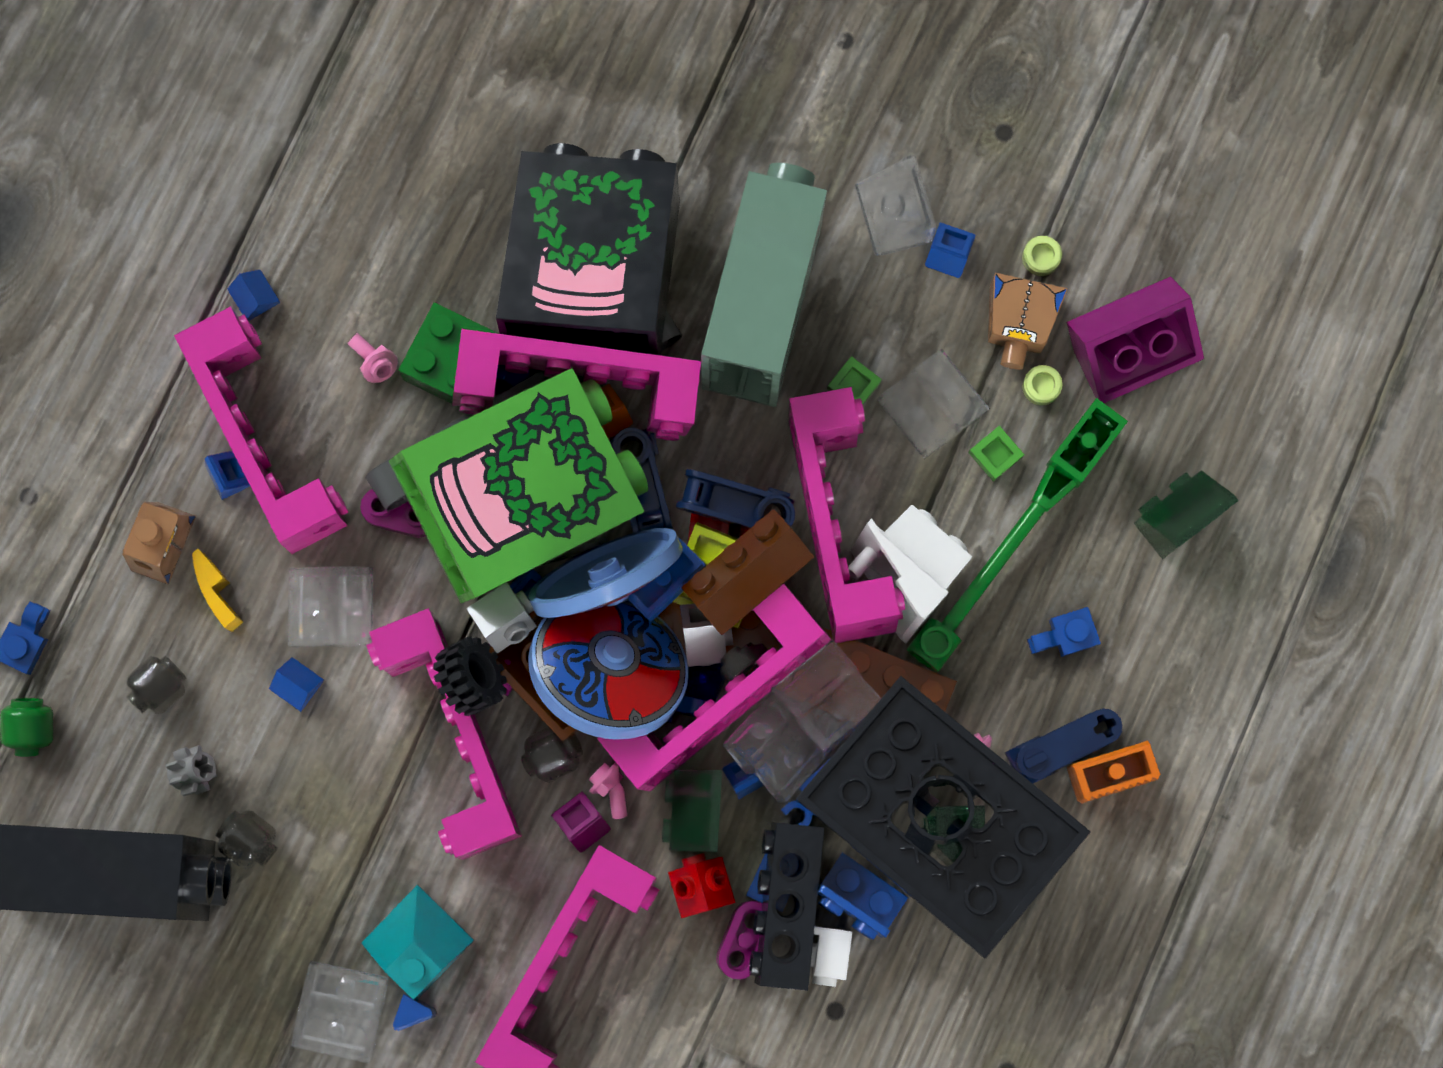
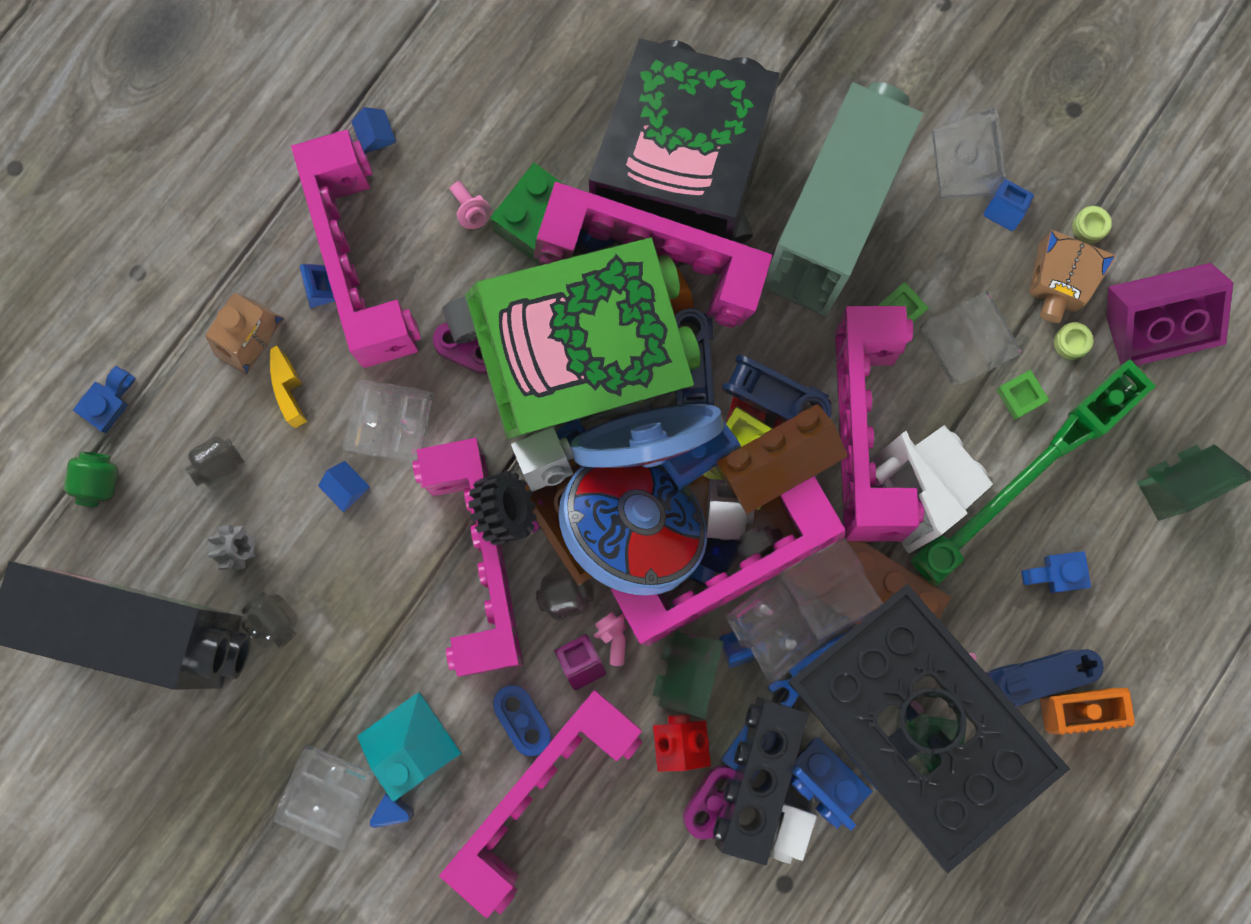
camera: 10 degrees right, 0 degrees up
none -> blue plate [493,685,551,756]

